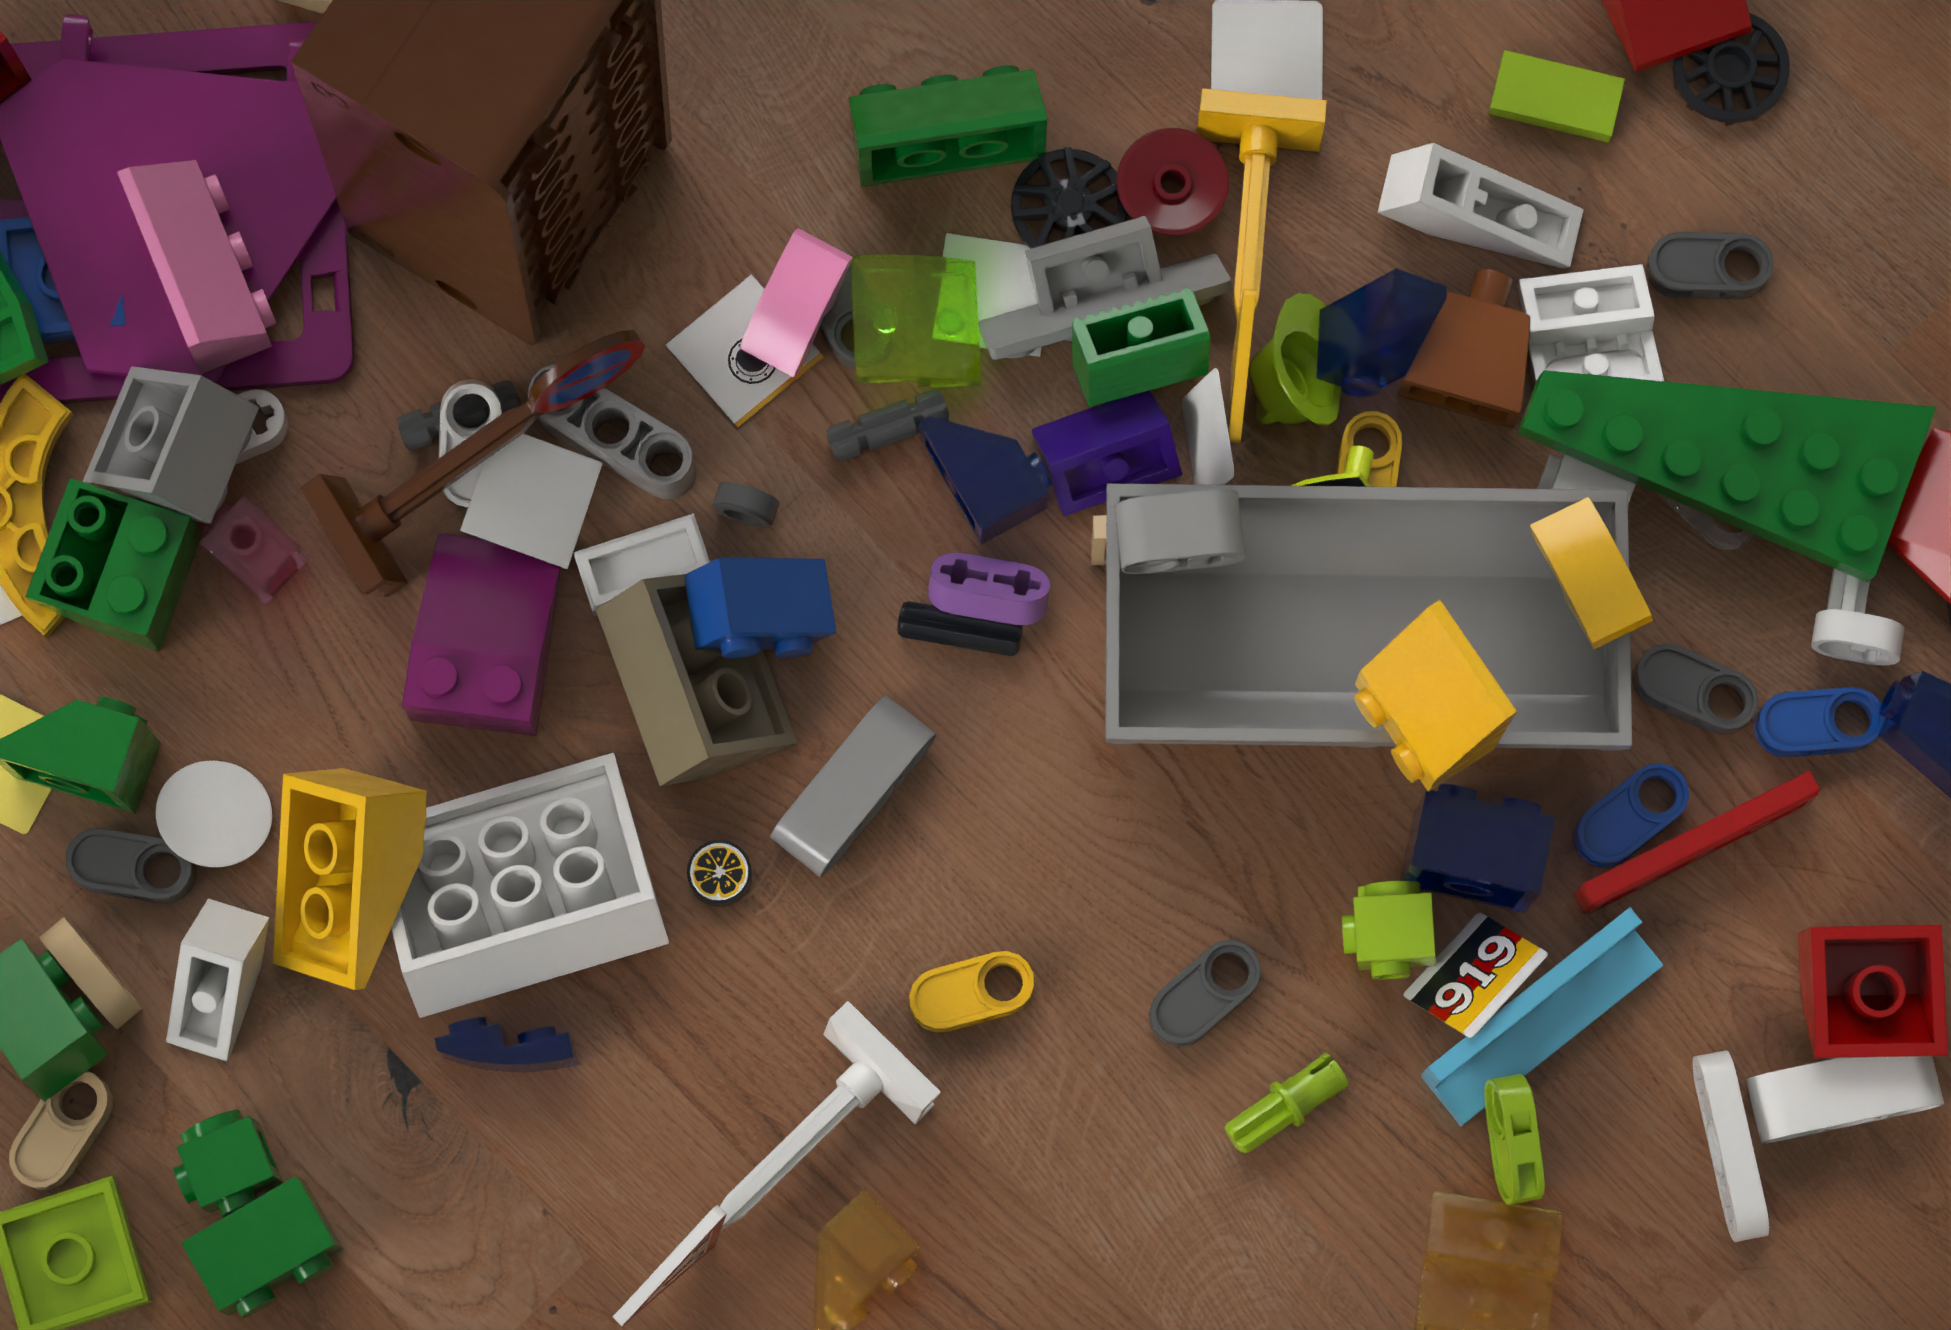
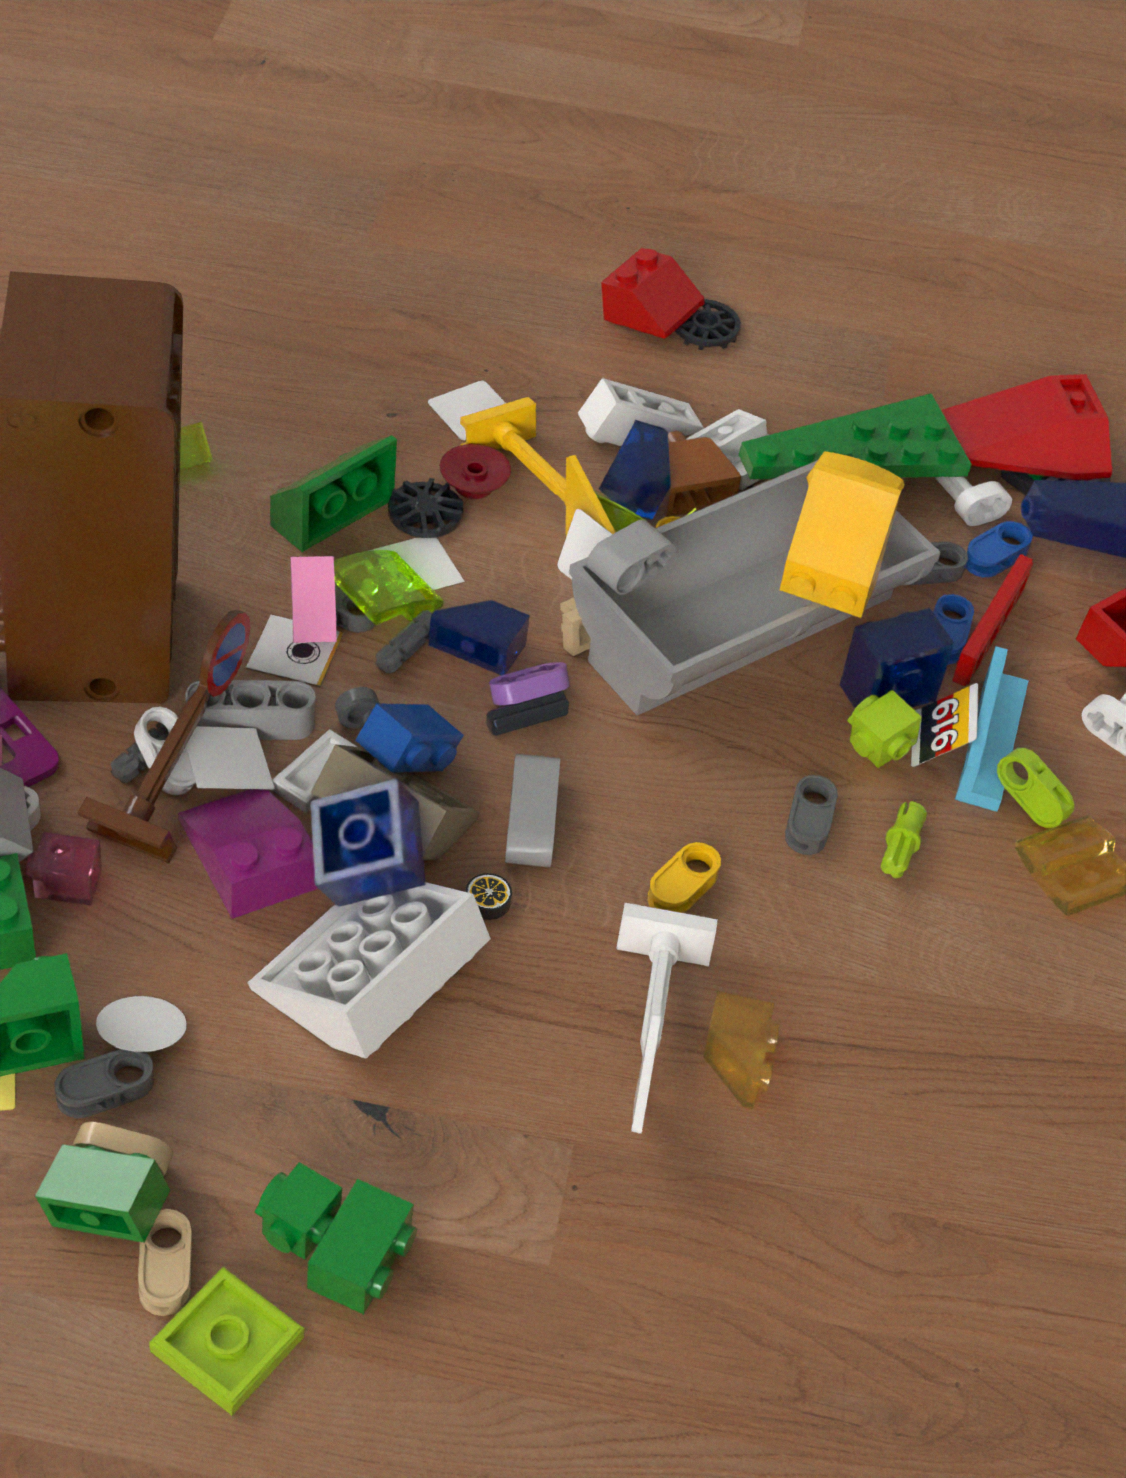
camera: 40 degrees left, 30 degrees down
white slope [166,898,270,1061] -> none
yellow slope [273,768,427,990] -> none
clear blue slope [435,1017,579,1072] -> none
light grey bracket [978,216,1232,360] -> none
dark purple panel [1032,390,1183,516] -> none
green brick [1072,287,1211,407] -> none
lime tile [1488,50,1625,143] -> none
dark grey piece [1646,232,1774,299] -> none
none -> clear blue brick [310,778,426,907]

